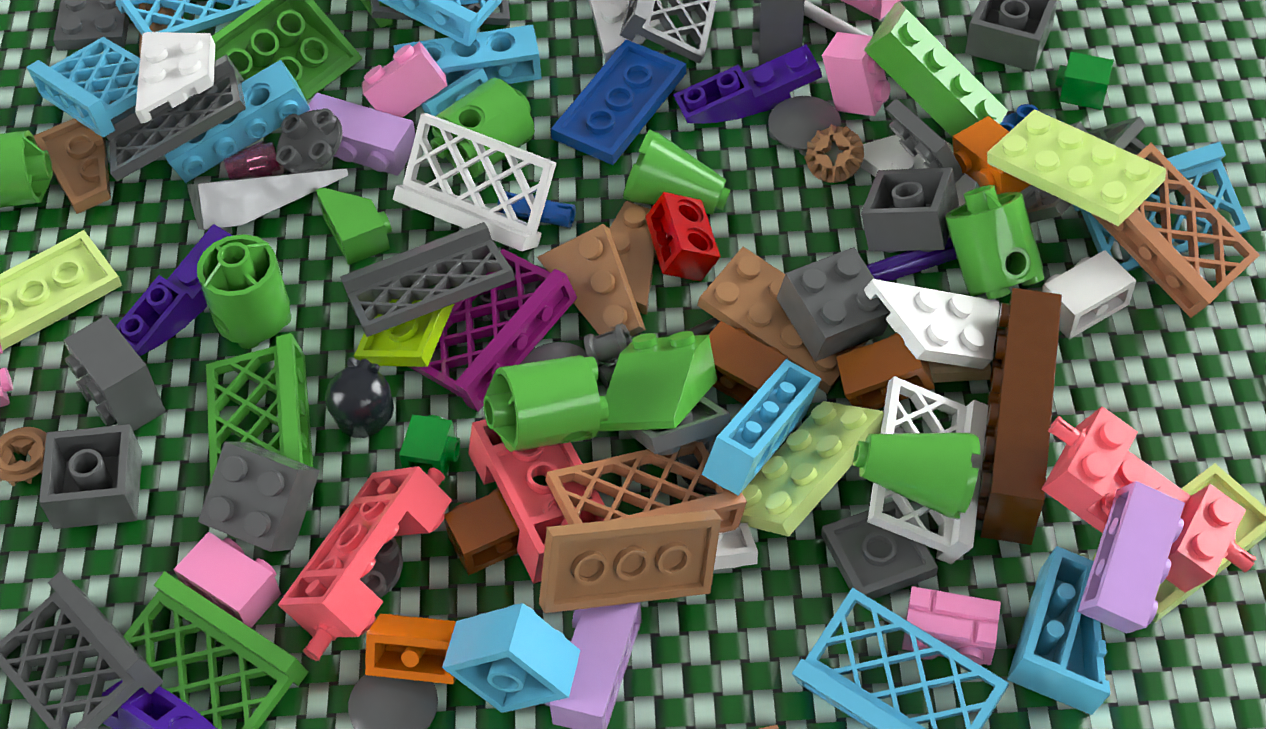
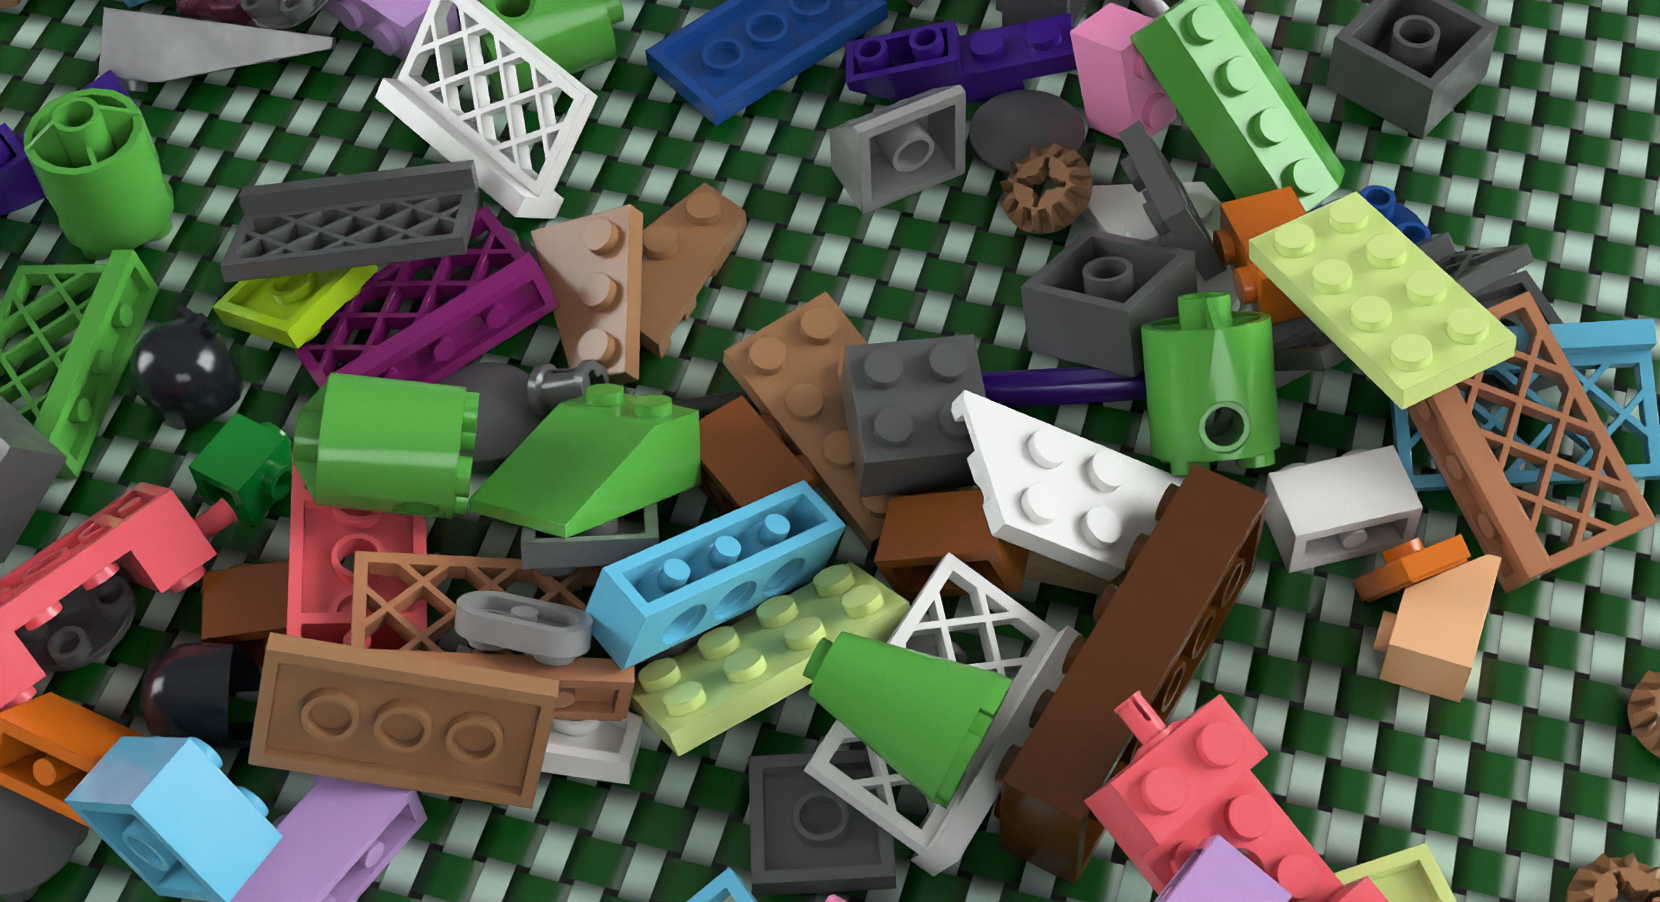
camera: 20 degrees right, 0 degrees up
bright green slope [316,187,392,265] -> none
blue pin [497,191,576,228] -> none
bright green cone [623,130,731,215] -> none
red brick [645,192,721,281] -> none
green brick [1055,52,1114,110] -> none
none -> black helmet [140,643,261,751]
none -> light grey plate [455,591,593,666]
none -> light grey slope [829,84,966,214]
none -> orange plate [1353,534,1471,603]
none -> light nougat slope [1373,554,1501,703]

